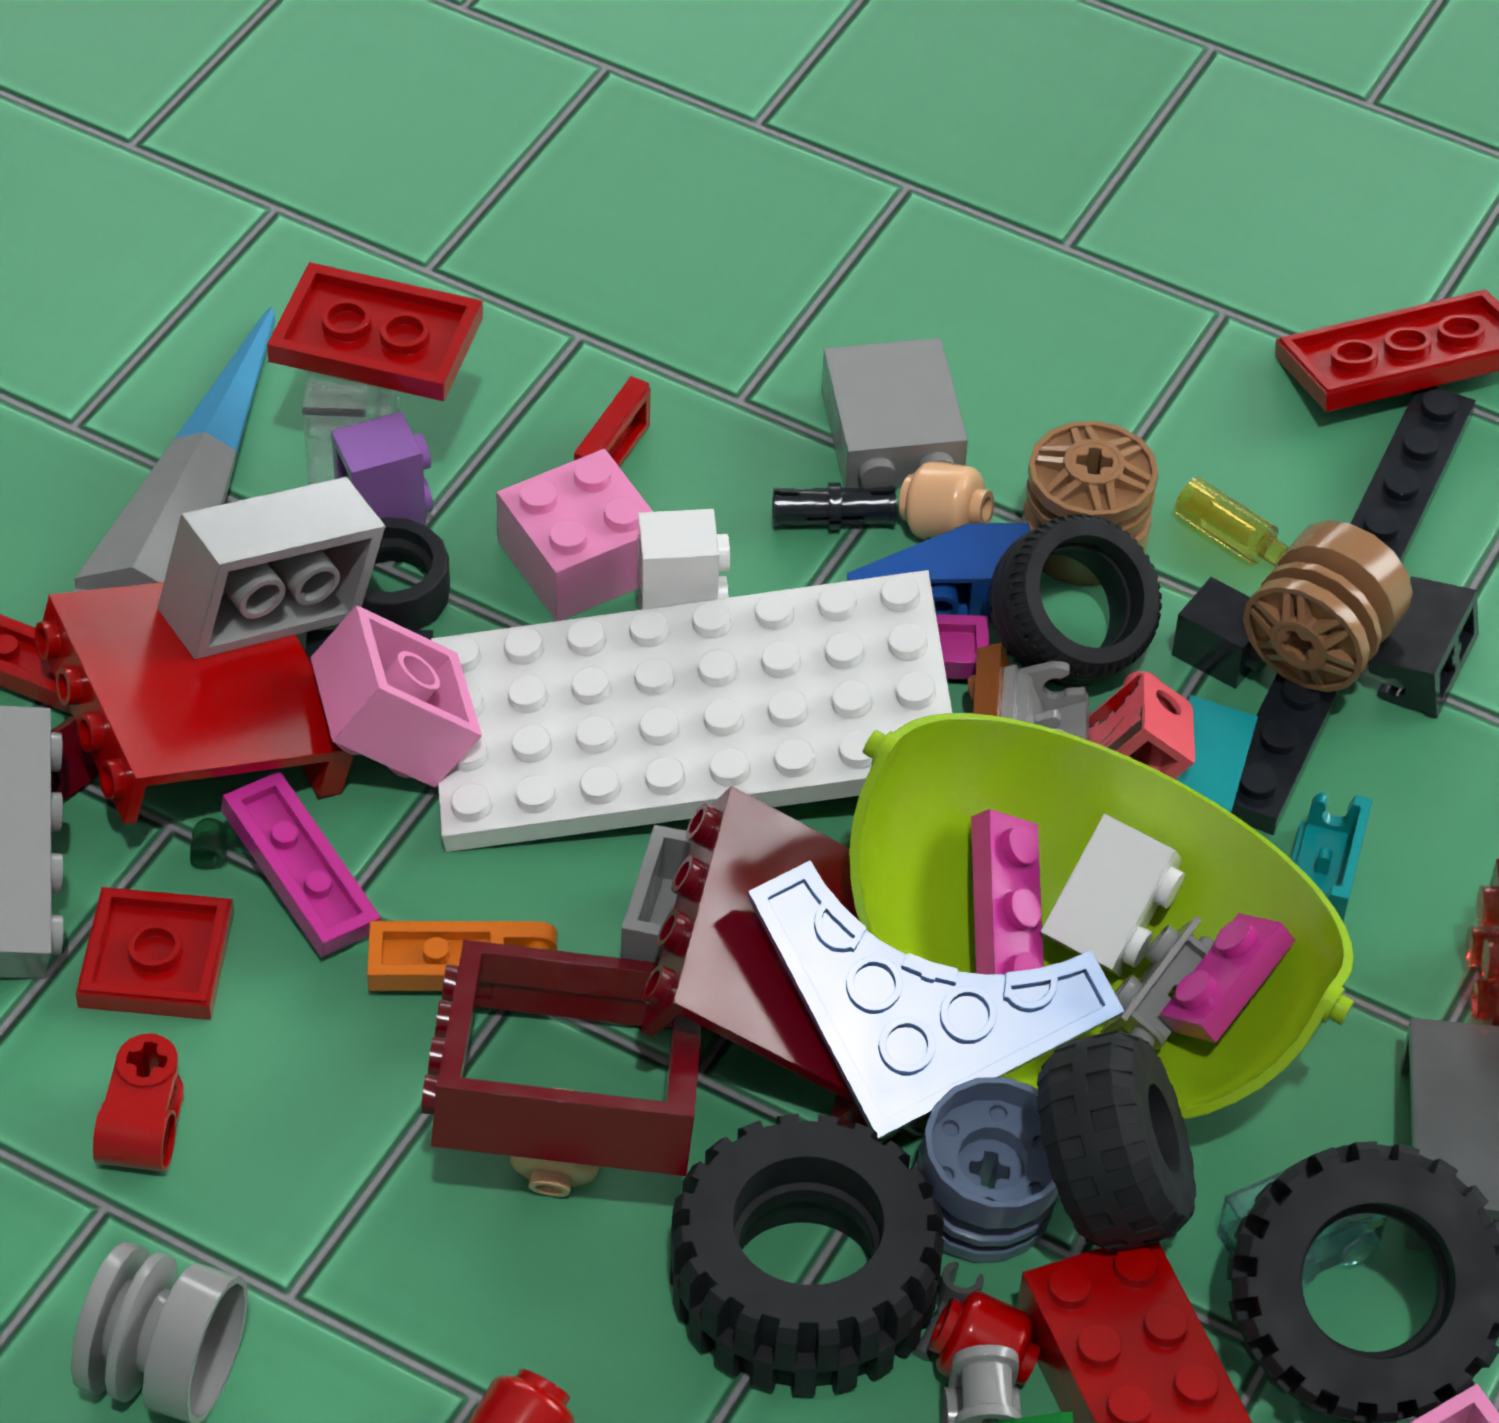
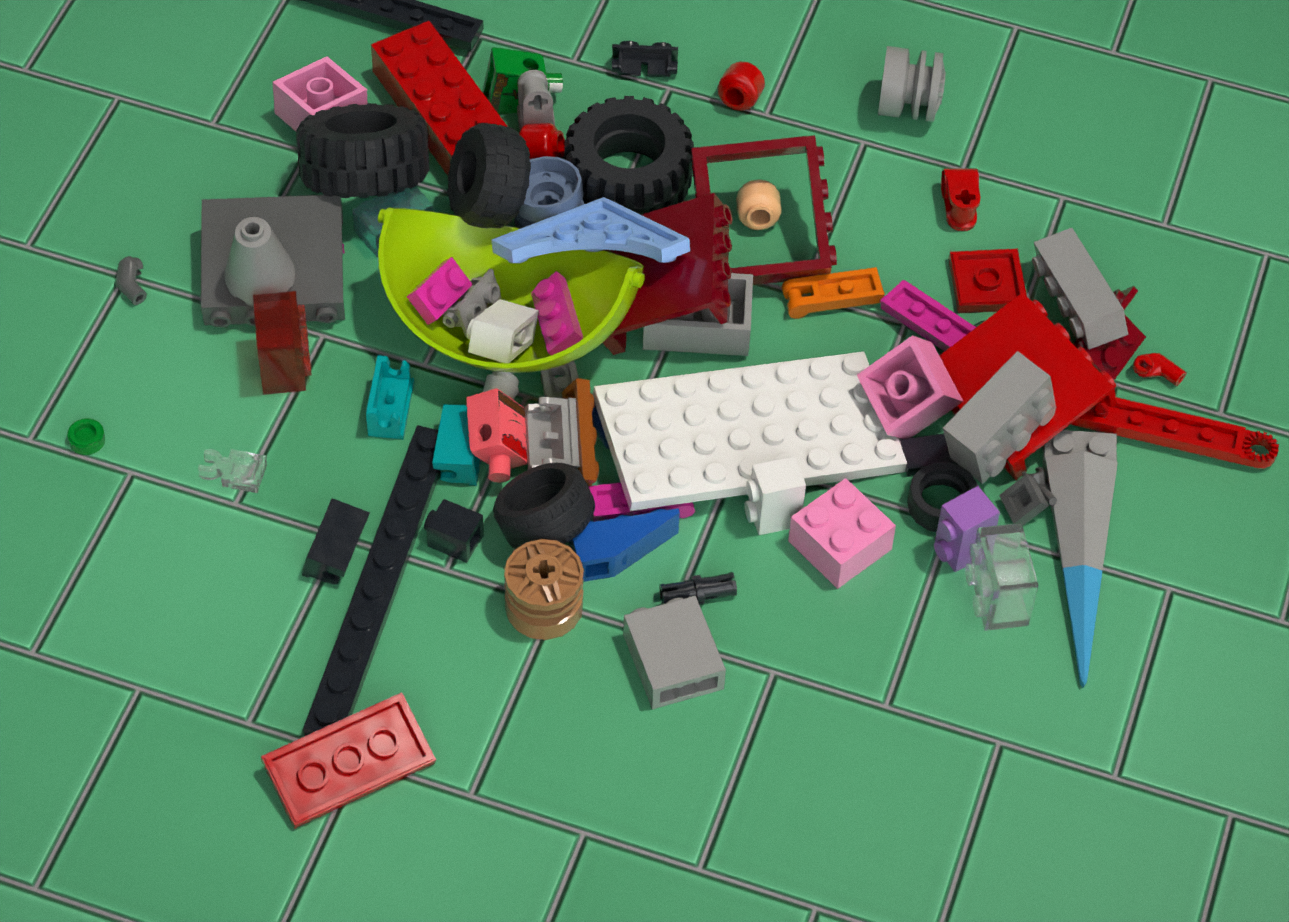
camera: 170 degrees right, 5 degrees up
red plate [267,262,483,402] -> none
red tile [574,376,651,468] -> none
light nougat head [899,461,994,540] -> none
clear yellow cylinder [1174,477,1289,567] -> none
medium nougat wheel [1243,520,1413,692] -> none

